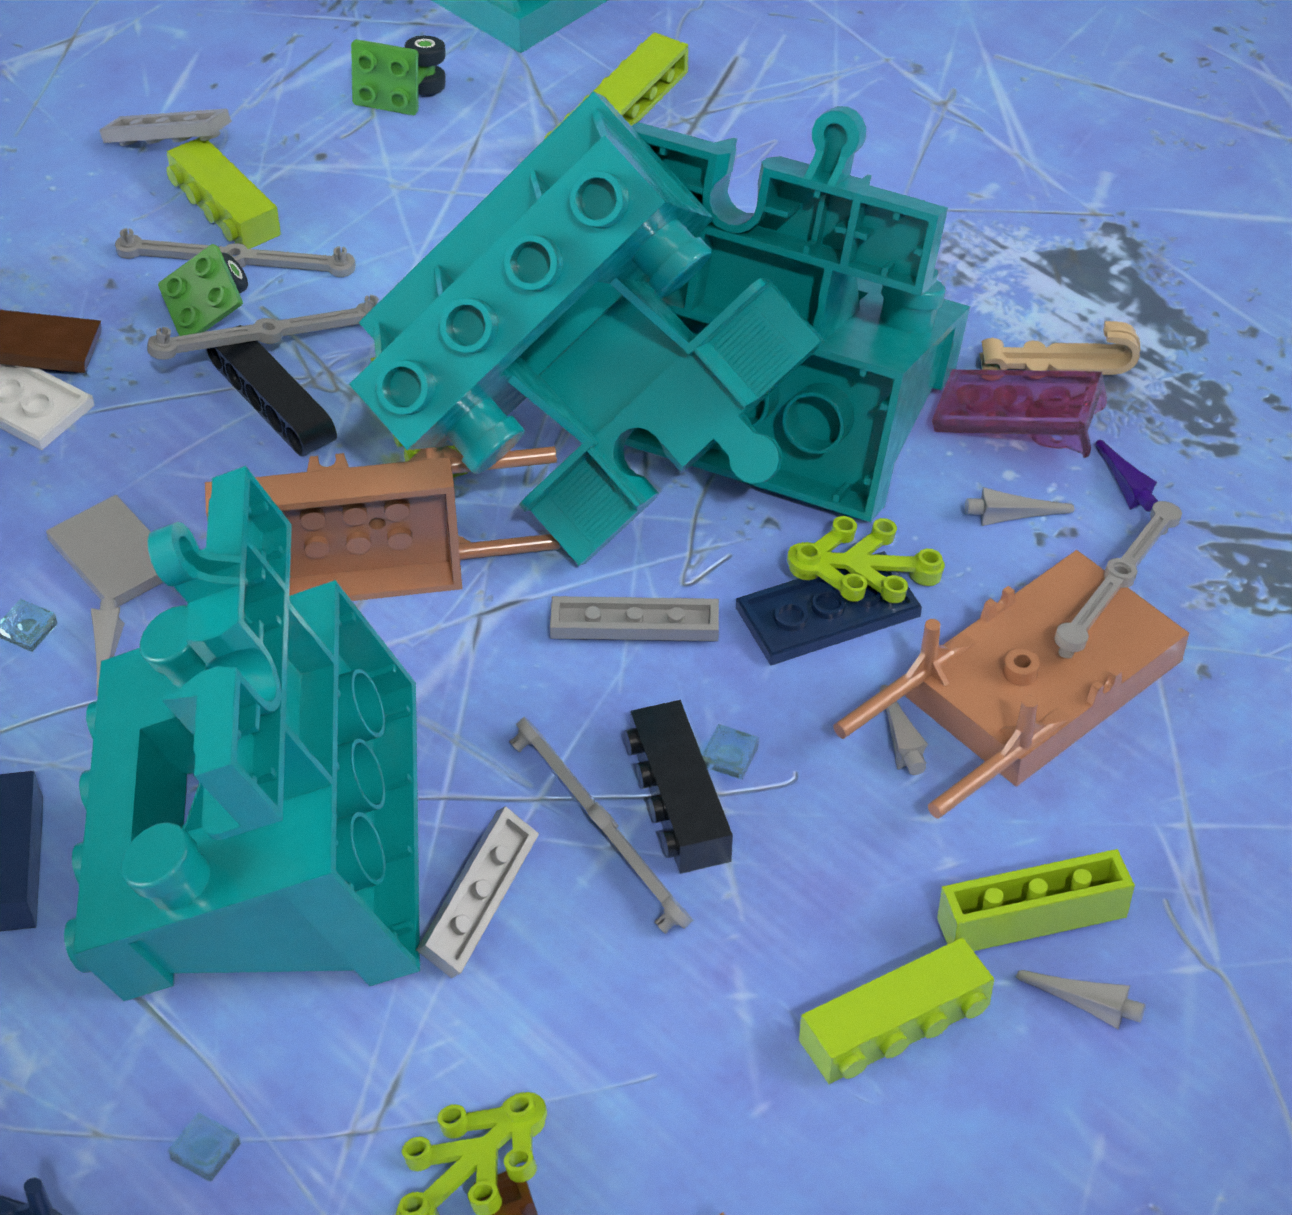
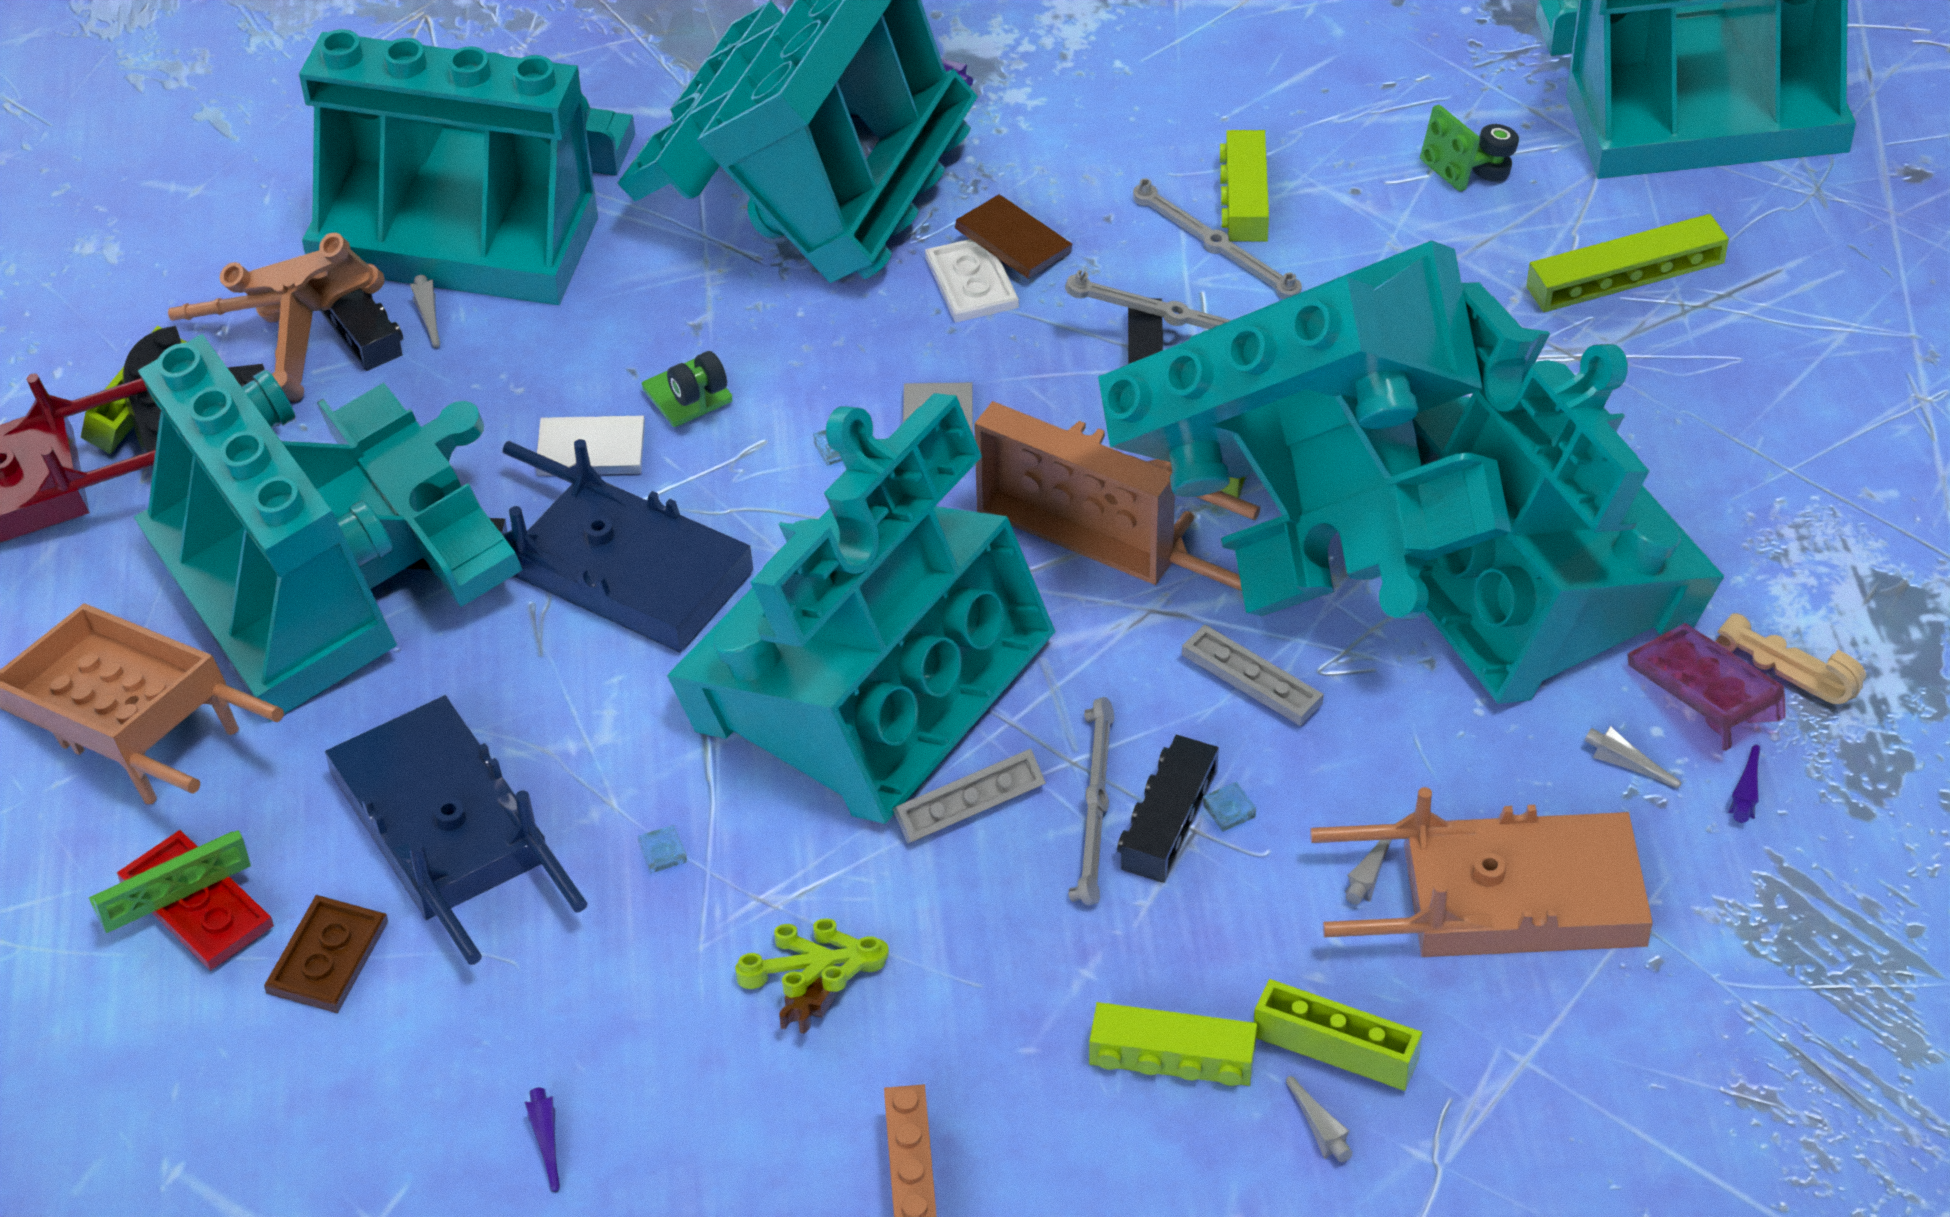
camera: 40 degrees right, 0 degrees up
light grey plate [99,109,232,146] -> none
bright green plate [158,244,248,336] -> none
dark blue tile [736,551,922,666] -> none
lime plant [787,516,945,603] -> none
light grey piece [1054,501,1182,659] -> none

